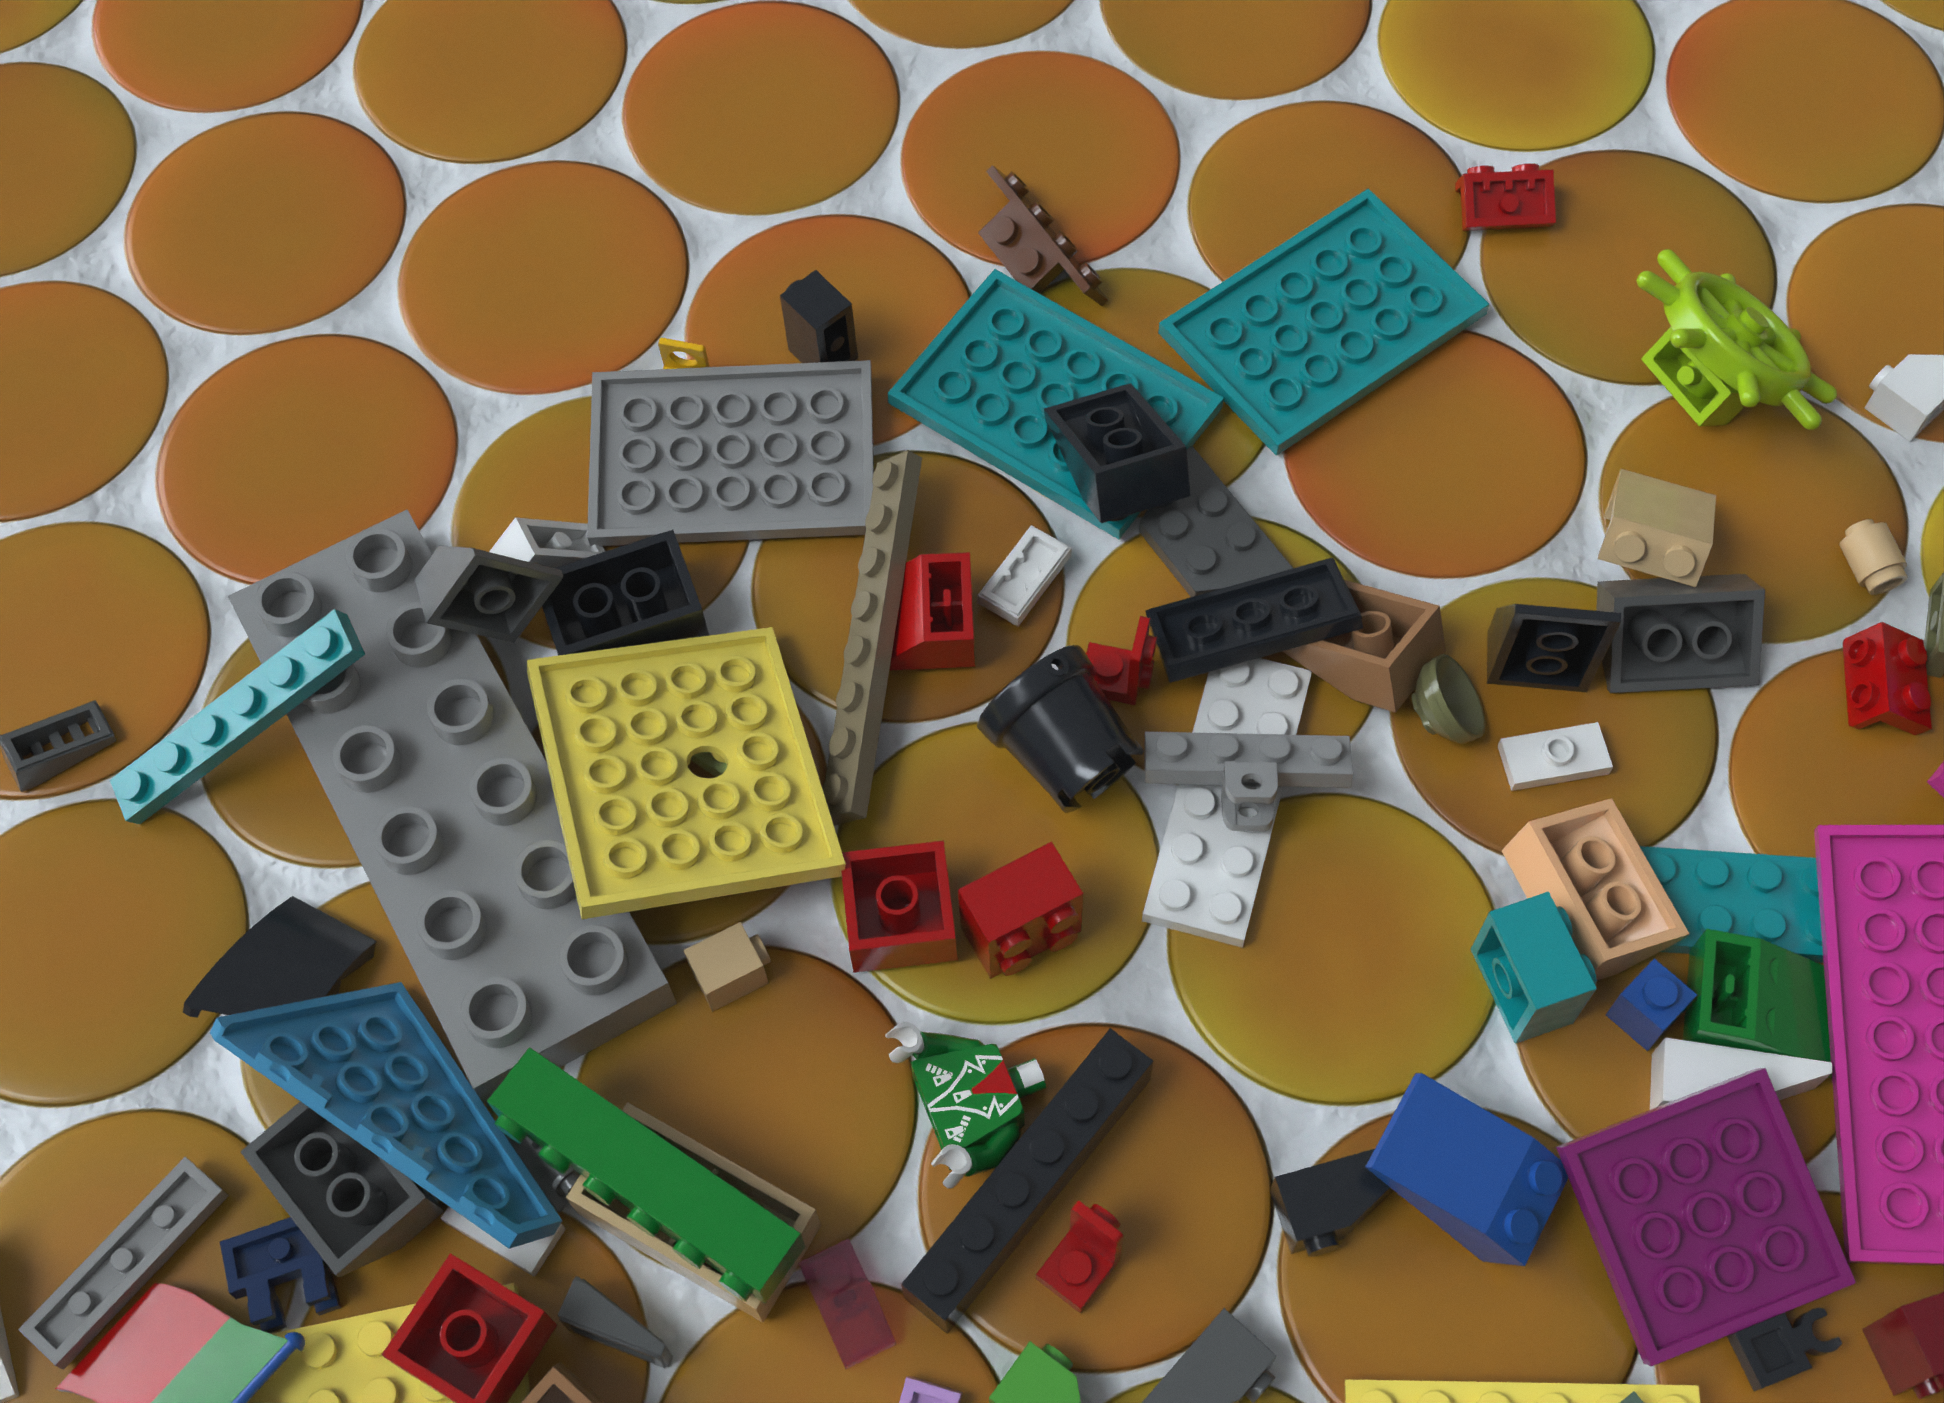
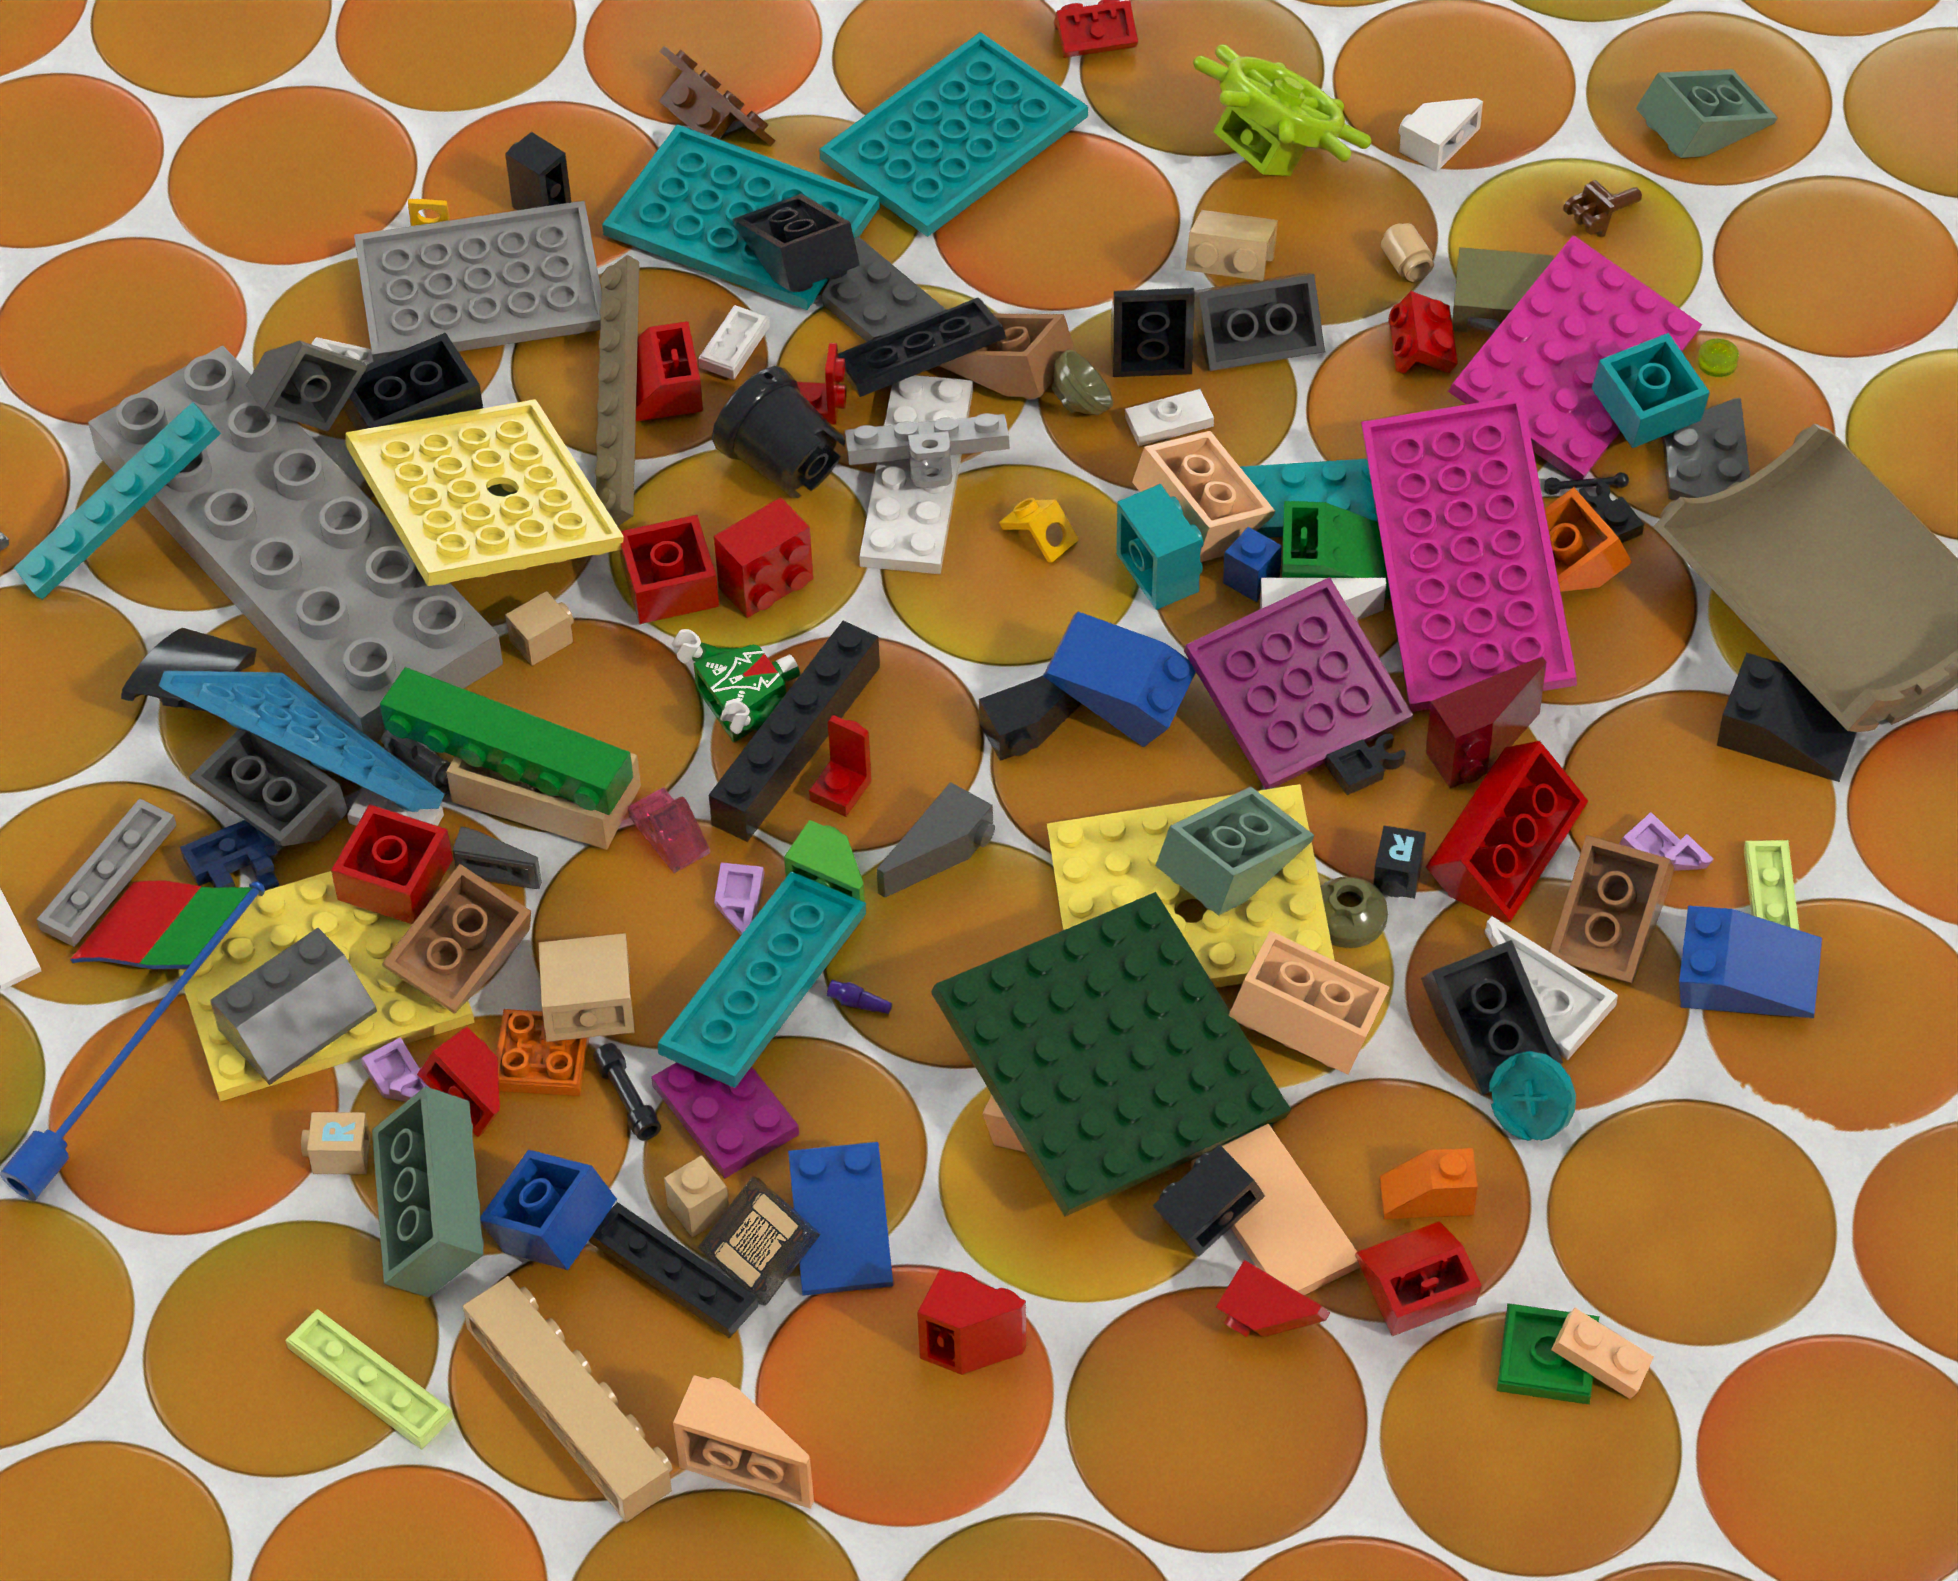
camera: 10 degrees left, 10 degrees down
none -> yellow bracket [999,498,1079,562]

